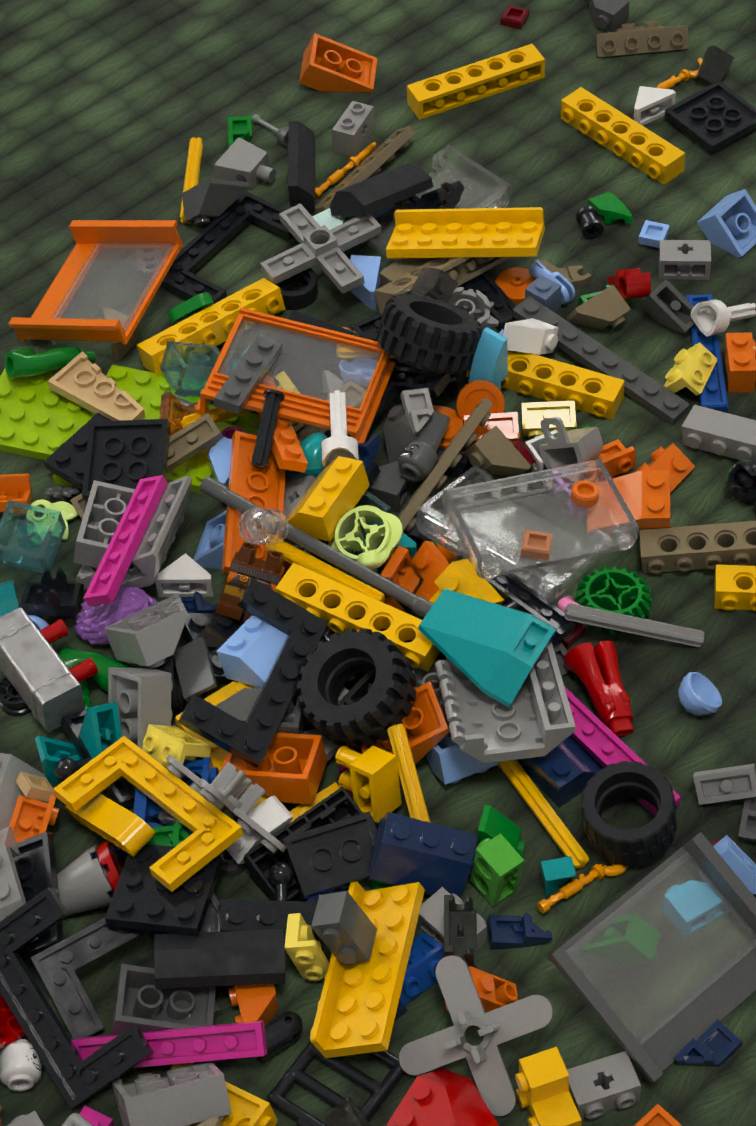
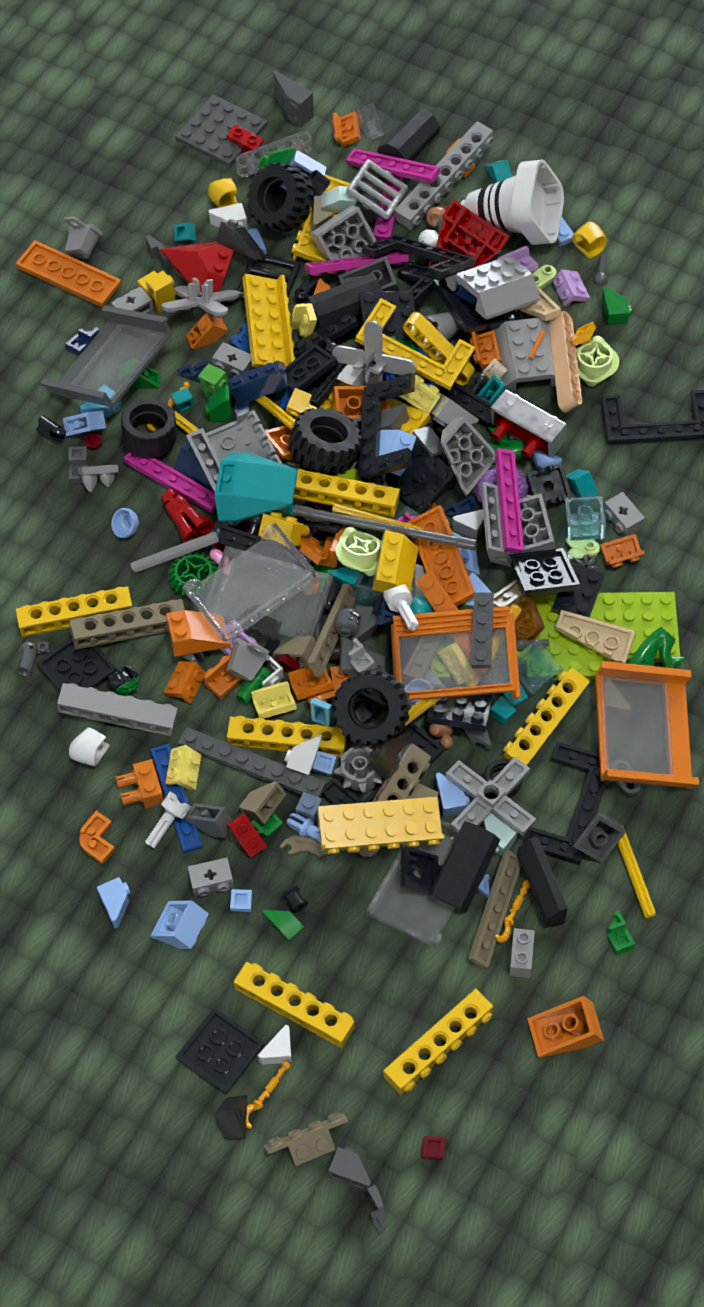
camera: 160 degrees right, 10 degrees up
teal slope [79,702,122,759] -> none
green beam [167,292,214,326] -> none
light grey torso [214,137,276,190] -> none
reddish brown hips [215,542,285,622] -> none
clear wheel [239,507,288,545] -> none
black axle [251,389,285,470] -> none
hinge [252,114,289,147] -> none
dark grey brick [311,891,377,964] -> none
pearl dark grey hinge [444,895,477,968] -> none
nougat tile [520,530,553,561] -> none
orange tile [571,481,600,507] -> none

